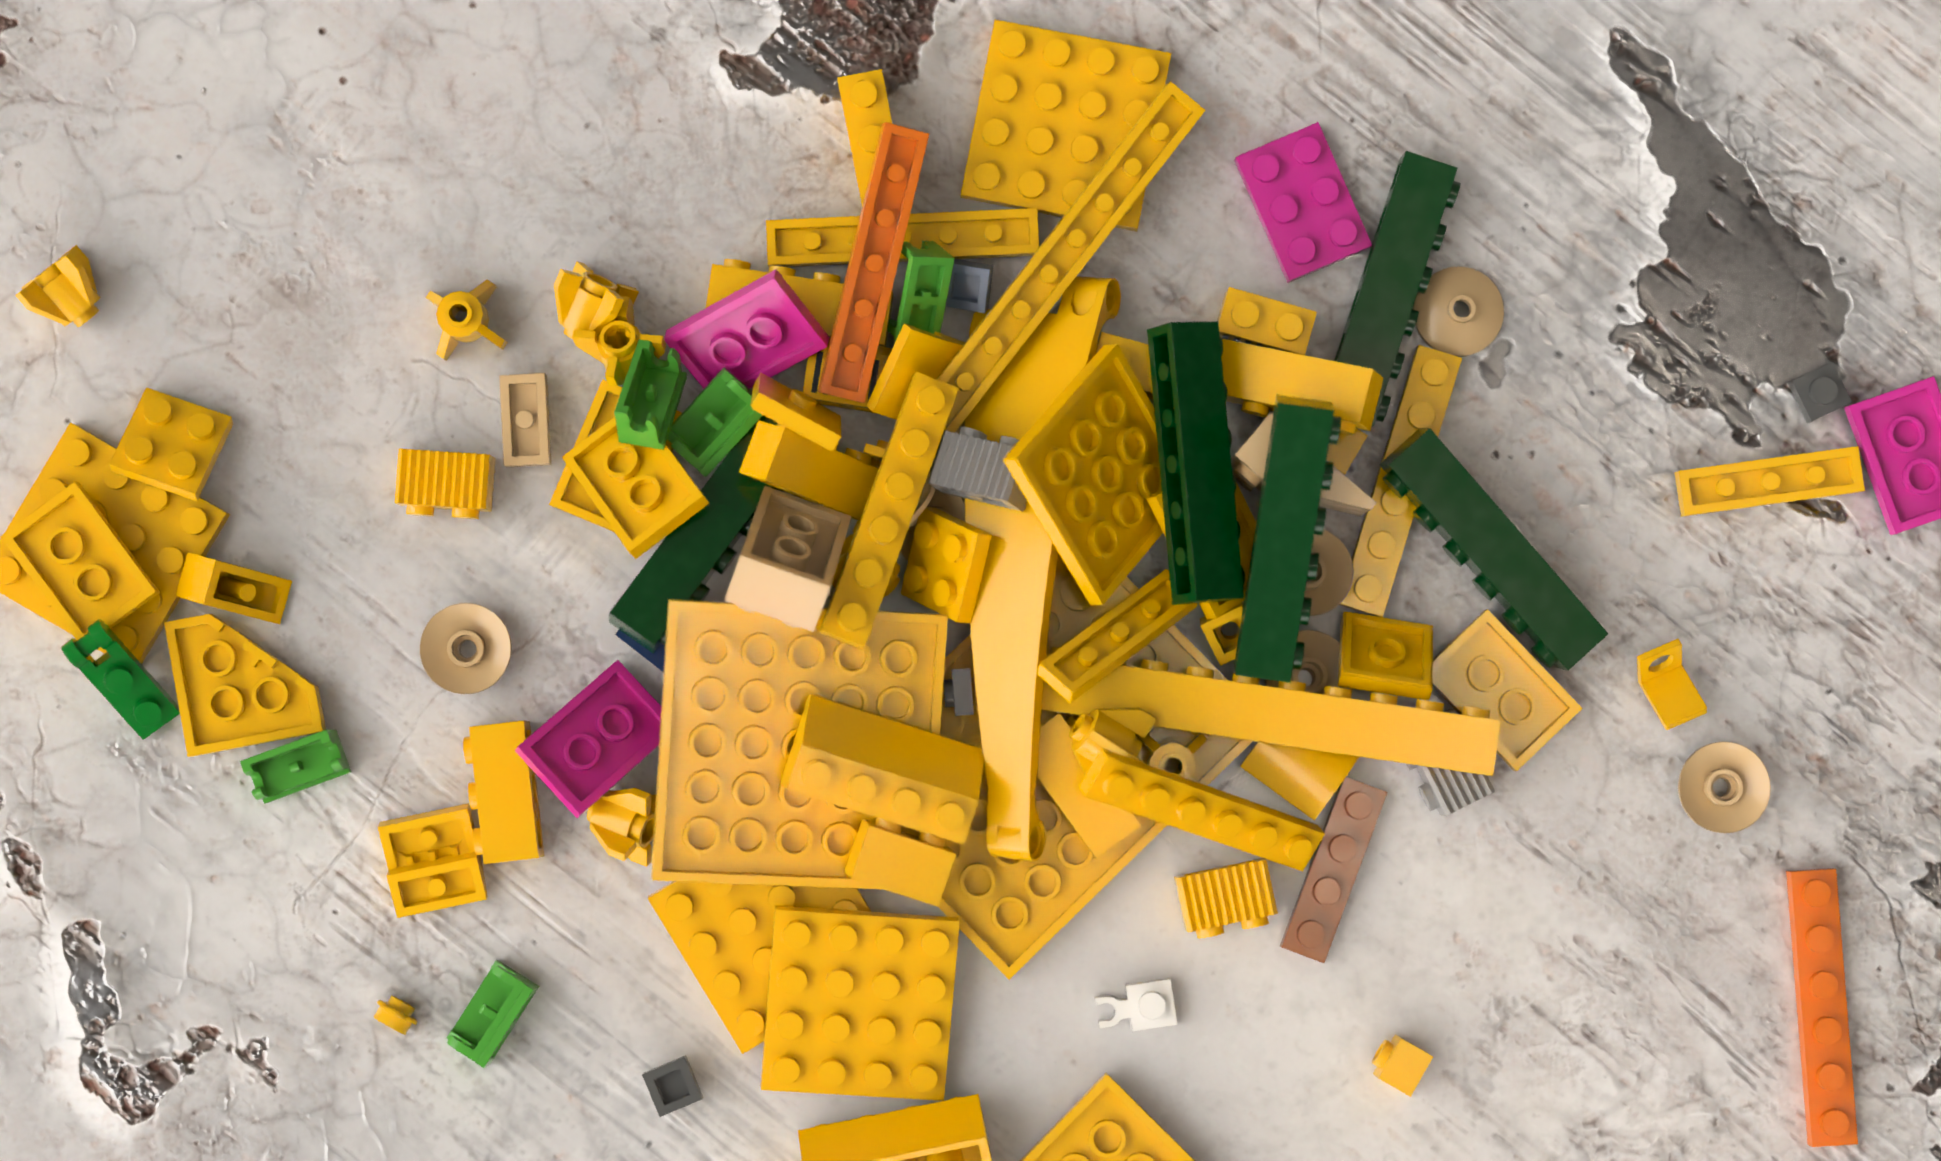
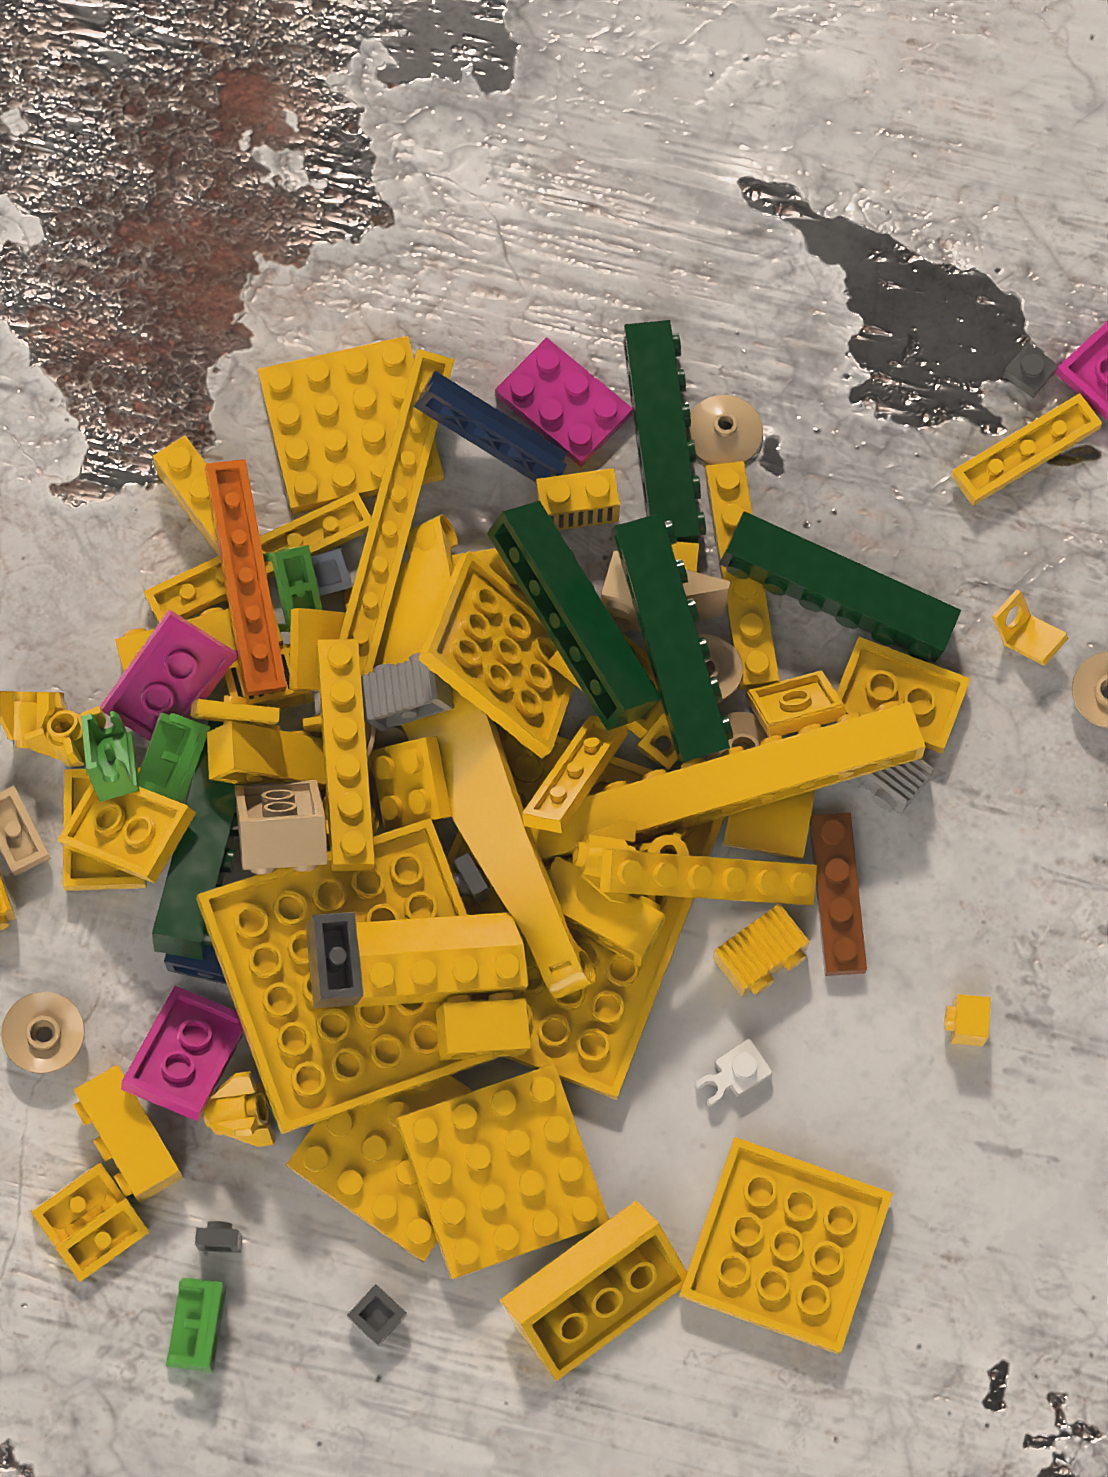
camera: 25 degrees left, 15 degrees down
yellow plate [374,995,418,1035] -> none
yellow brick [1222,339,1384,435] -> none
none -> dark grey plate [195,1221,242,1253]
none -> flat silver brick [306,912,363,1008]
none -> dark blue fence [414,371,567,482]

